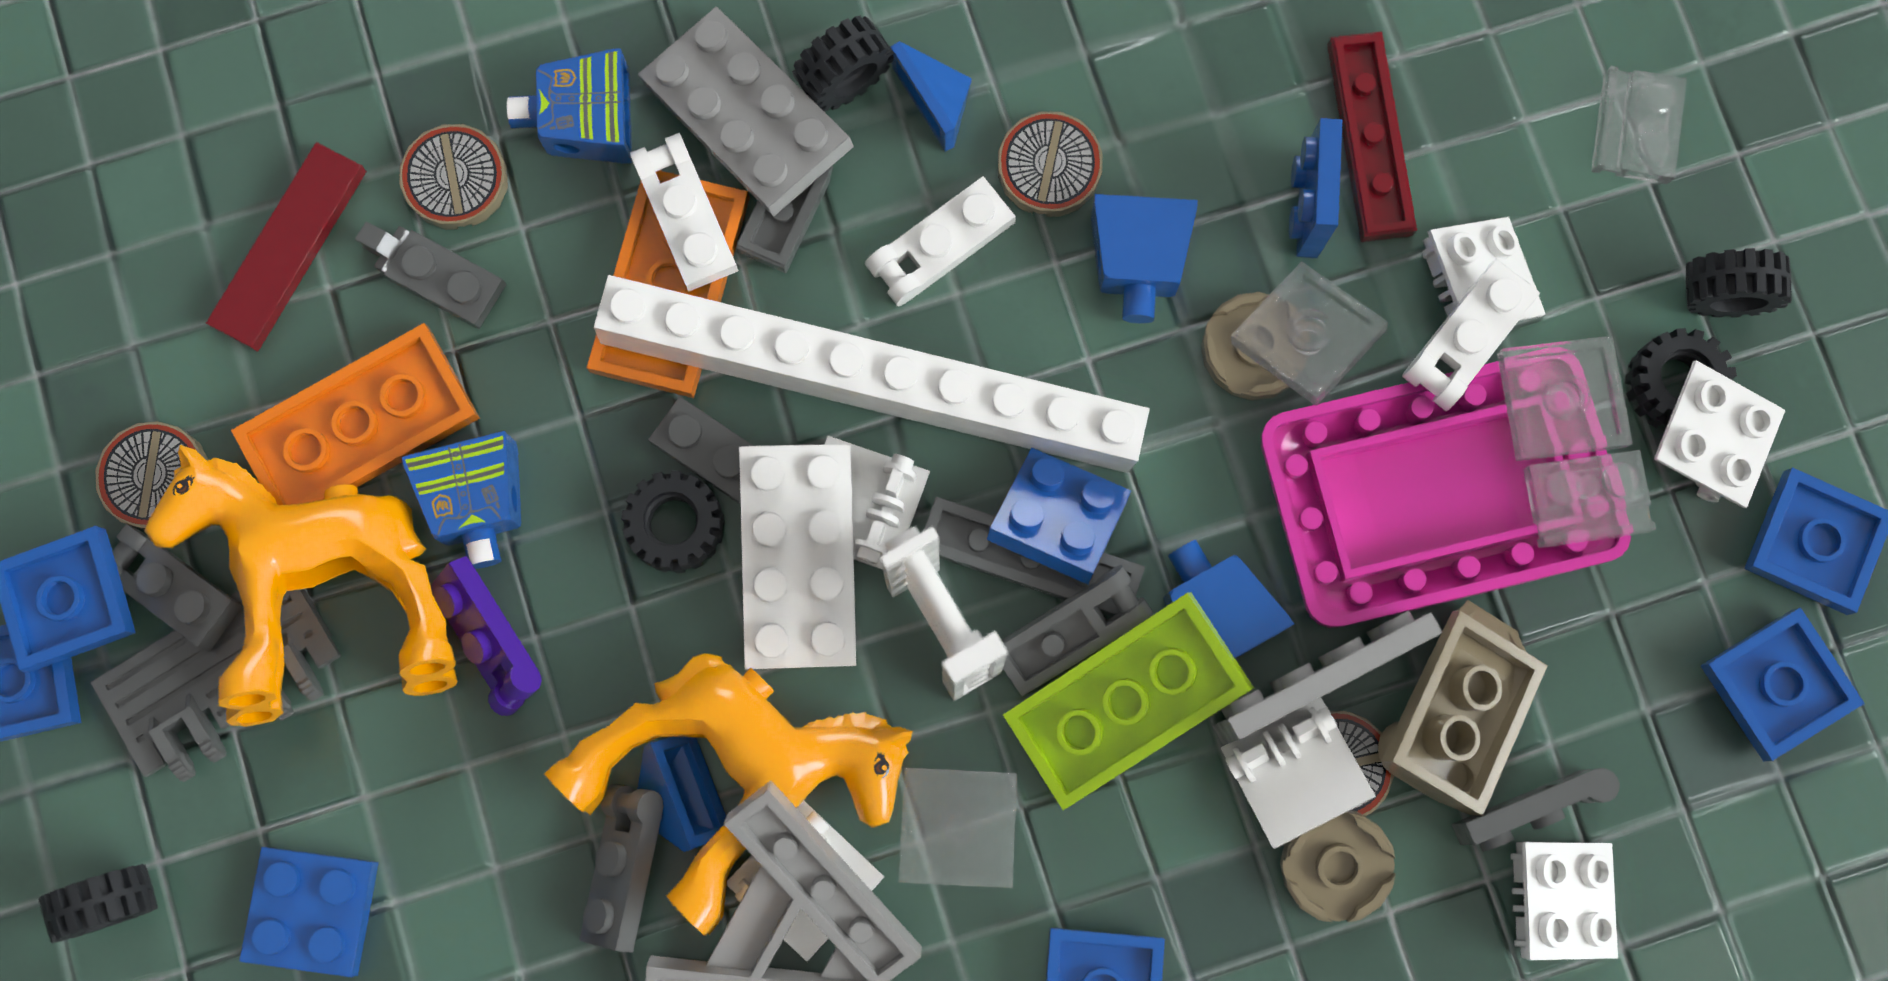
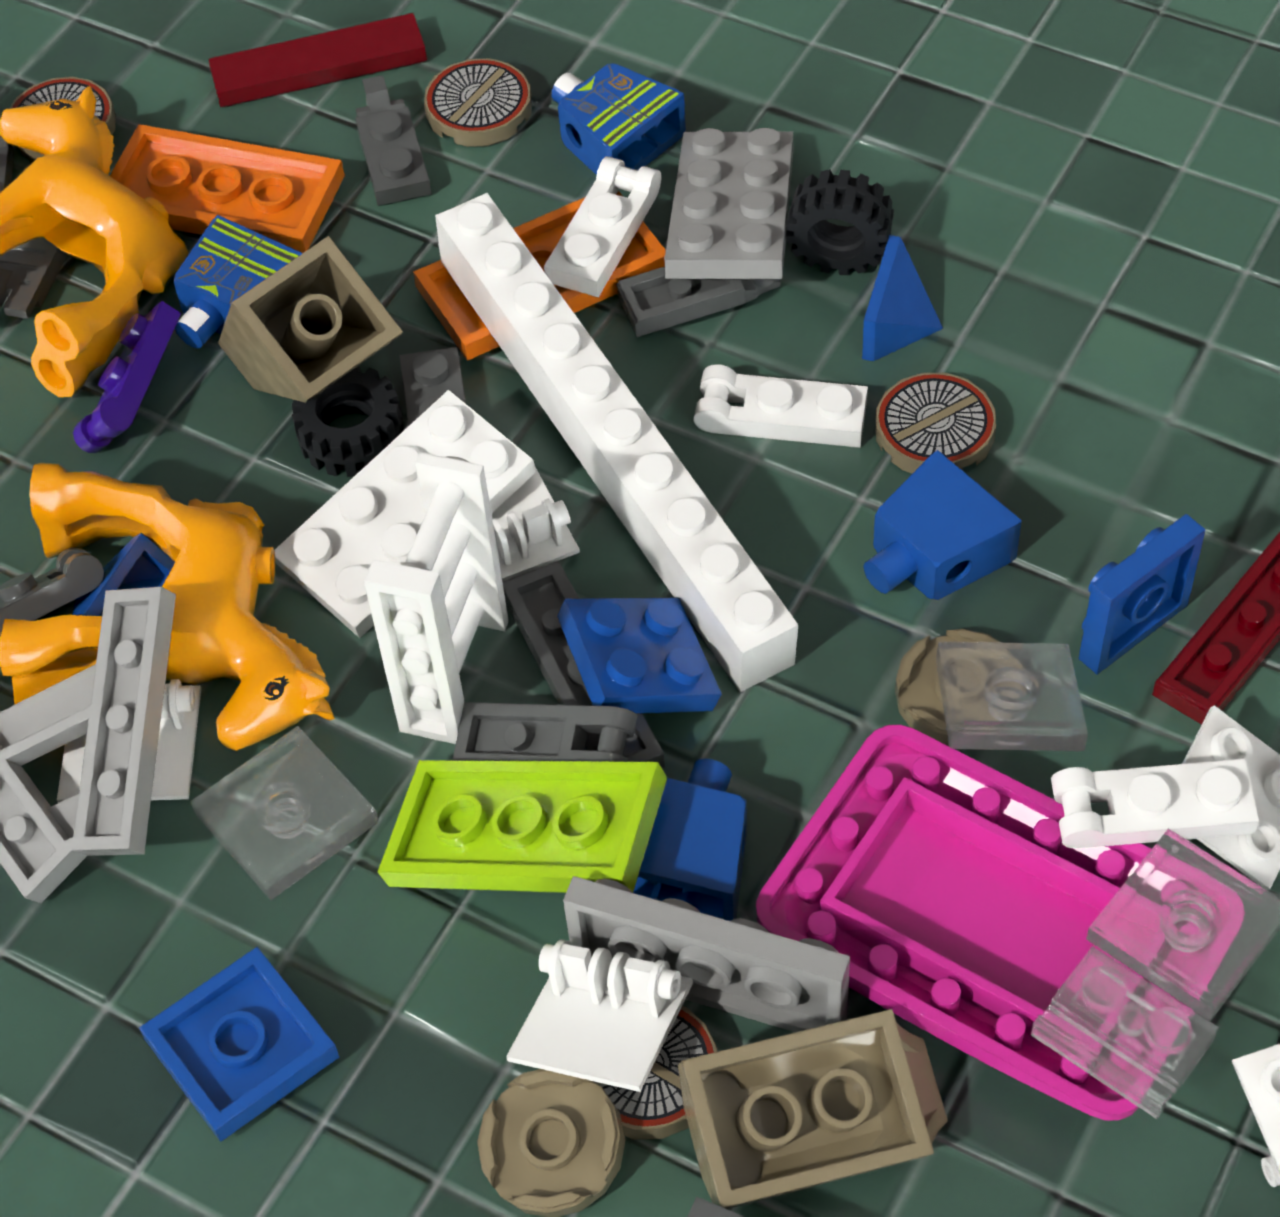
camera: 50 degrees right, 25 degrees down
none -> dark tan slope [218,236,403,403]

